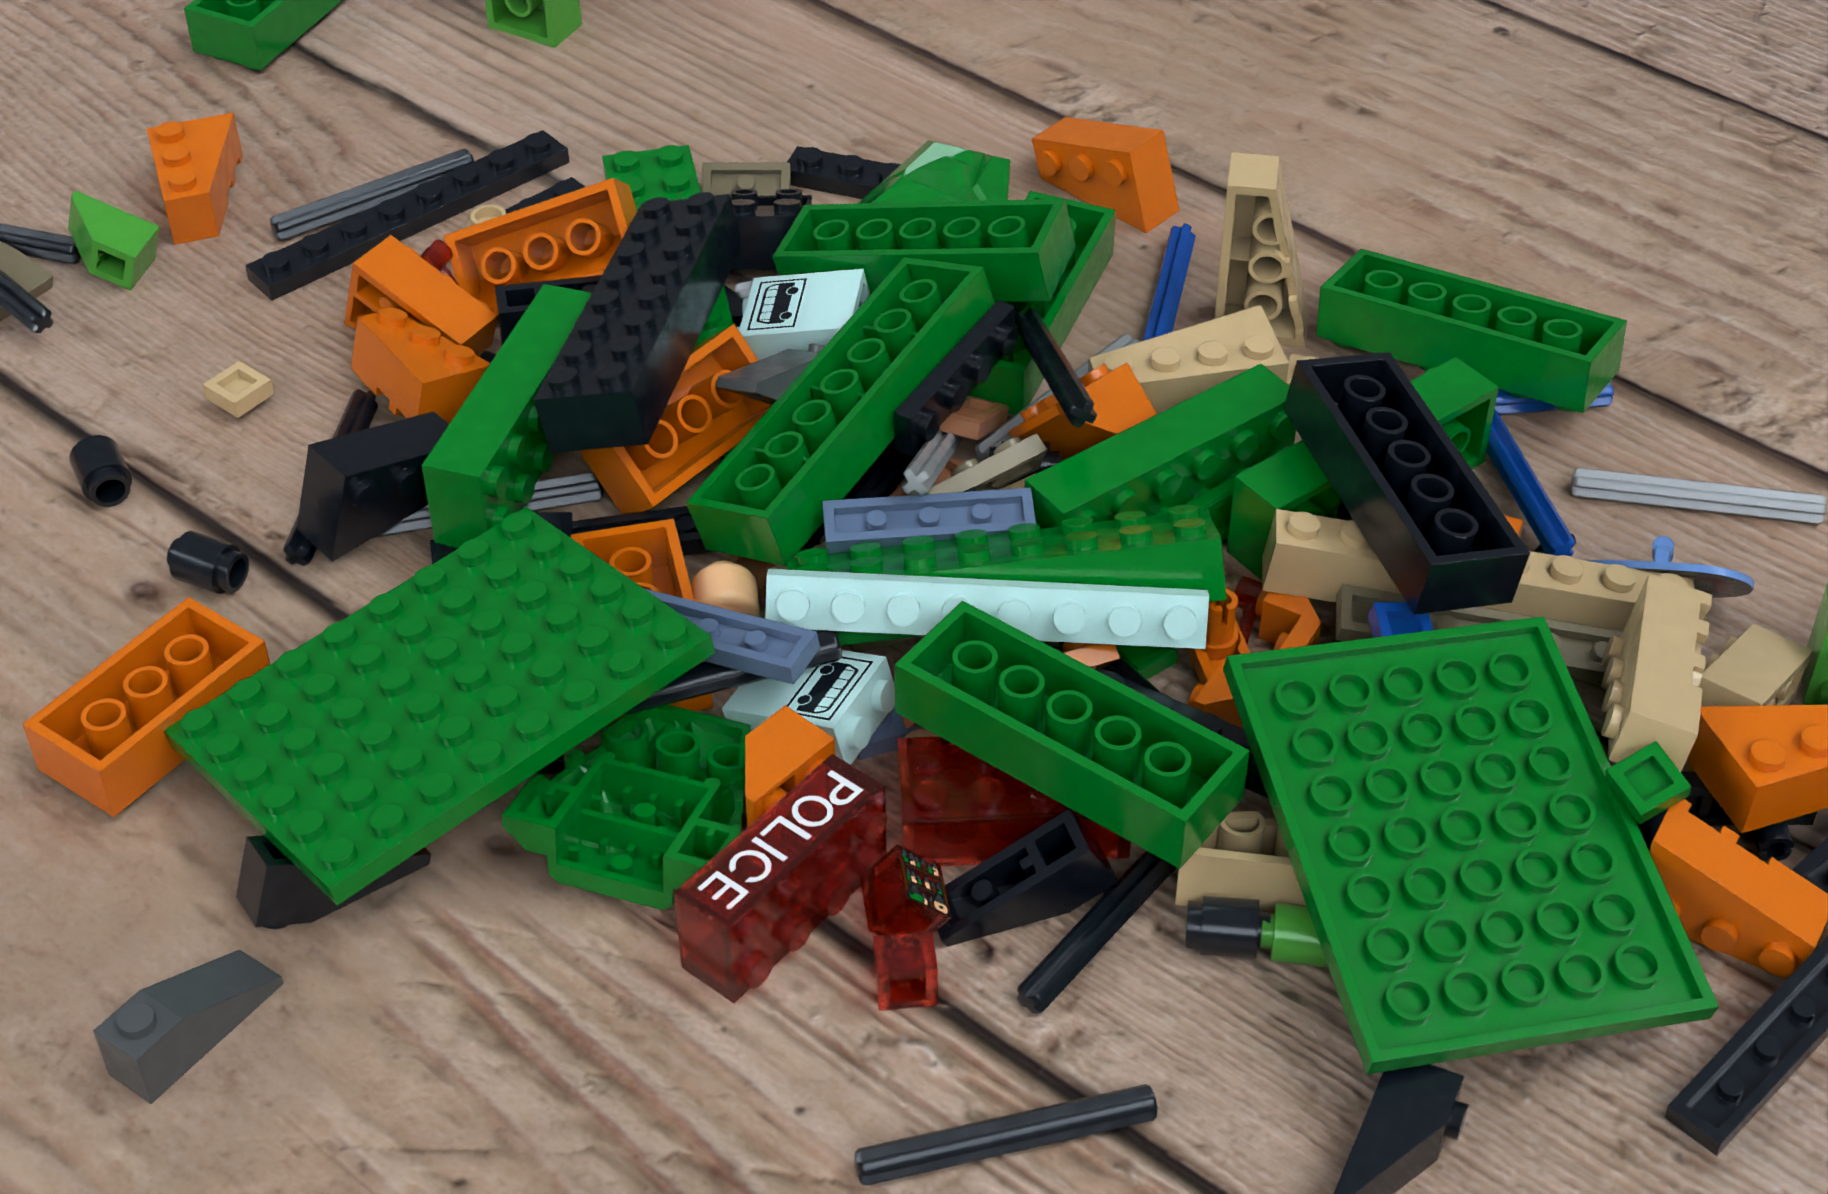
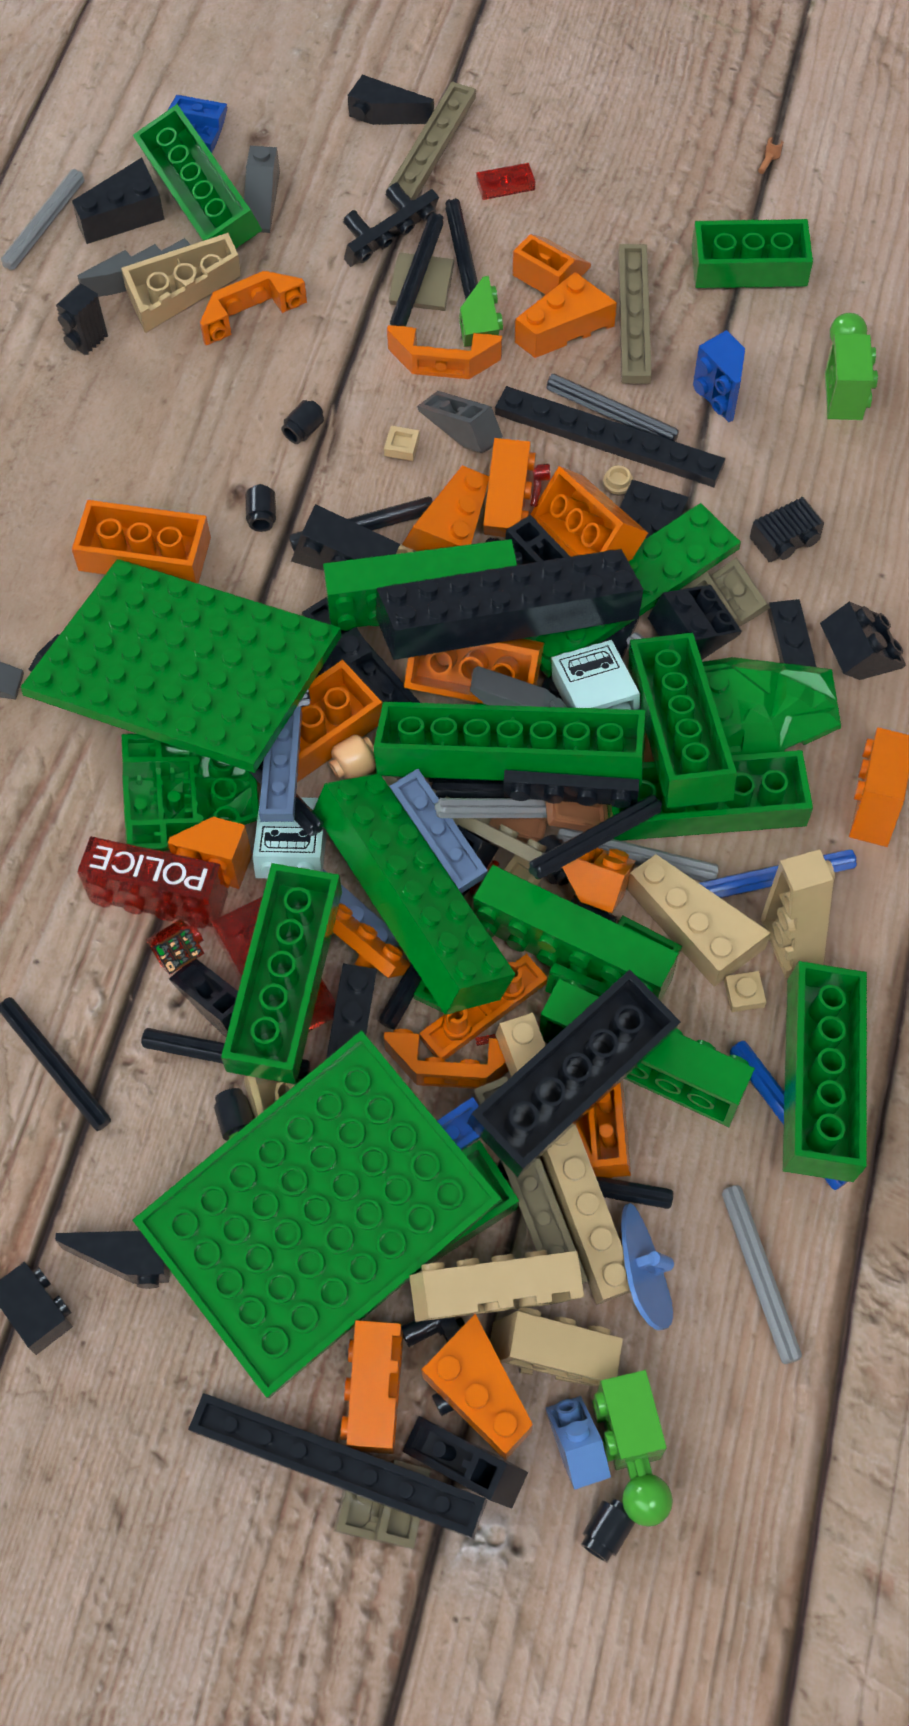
camera: 65 degrees right, 20 degrees up
light aqua plate [765,569,1209,649] -> none
clear red plate [873,931,938,1011] -> none
blue axle [1487,409,1575,556] -> none
green plate [1605,741,1691,825] -> none
none -> orange slope [387,325,502,379]
none -> dark grey slope [417,391,503,453]
none -> orange slope [513,234,591,294]
none -> dark tan plate [618,244,651,384]
none -> blue slope [693,330,745,422]
none -> black brick [750,496,824,562]
none -> black slope [820,601,906,680]

